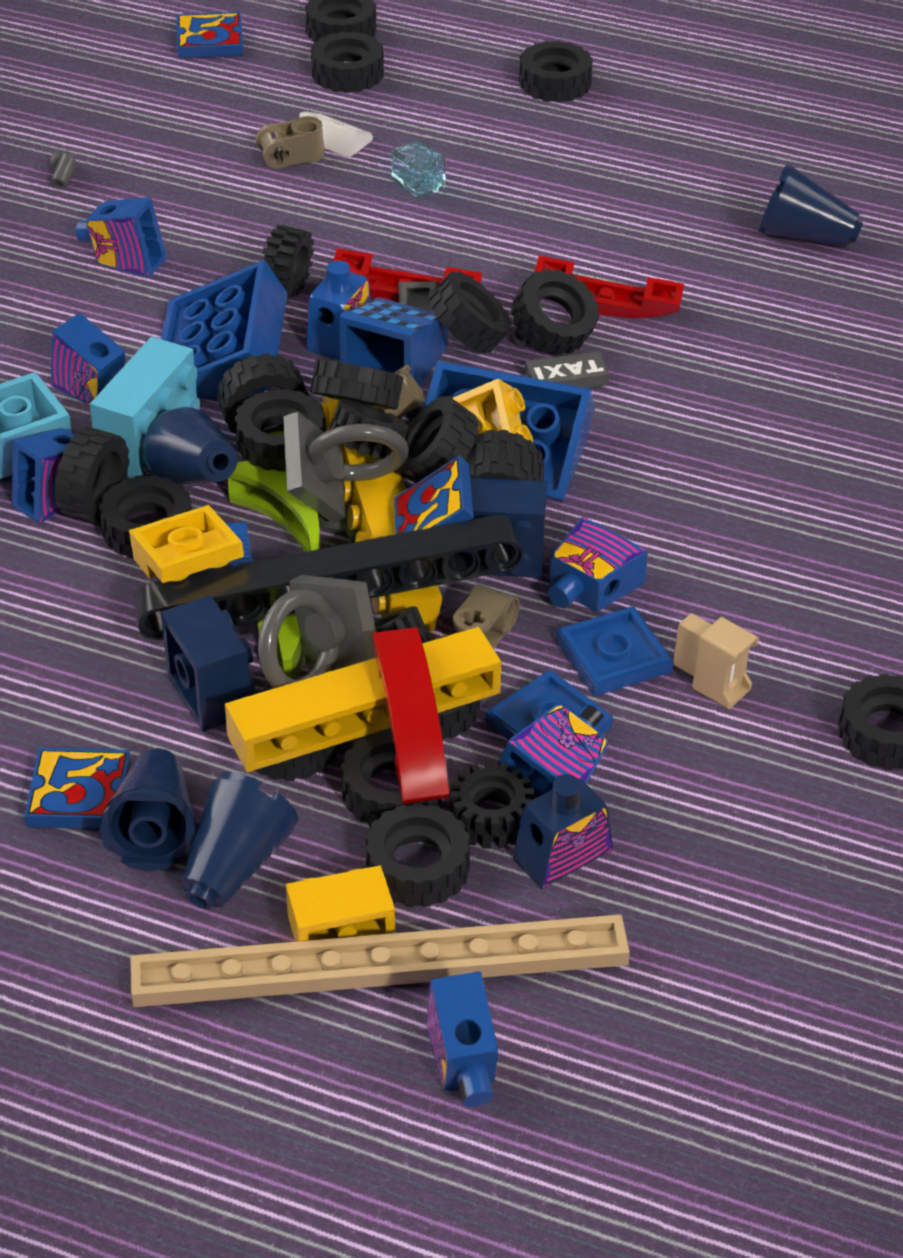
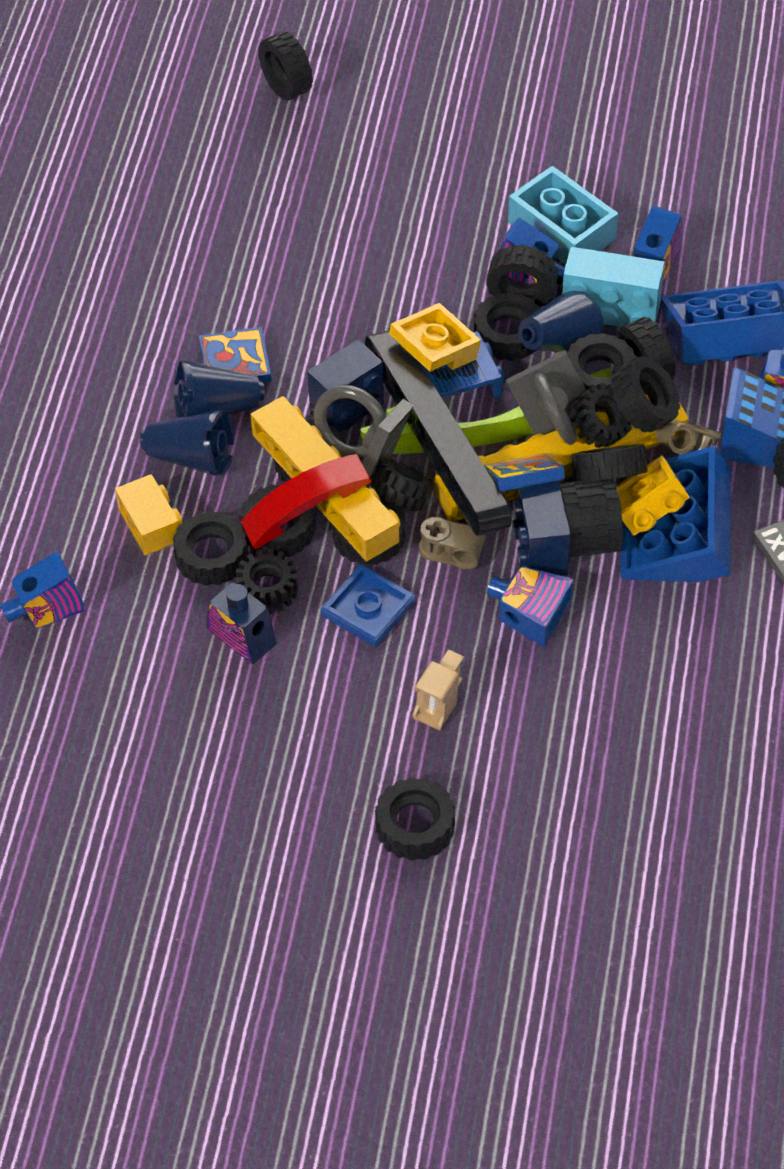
camera: 80 degrees right, 10 degrees up
tan plate [130,914,630,1007] -> none
torso [497,704,609,796] -> none
blue tile [556,606,673,697] -> none

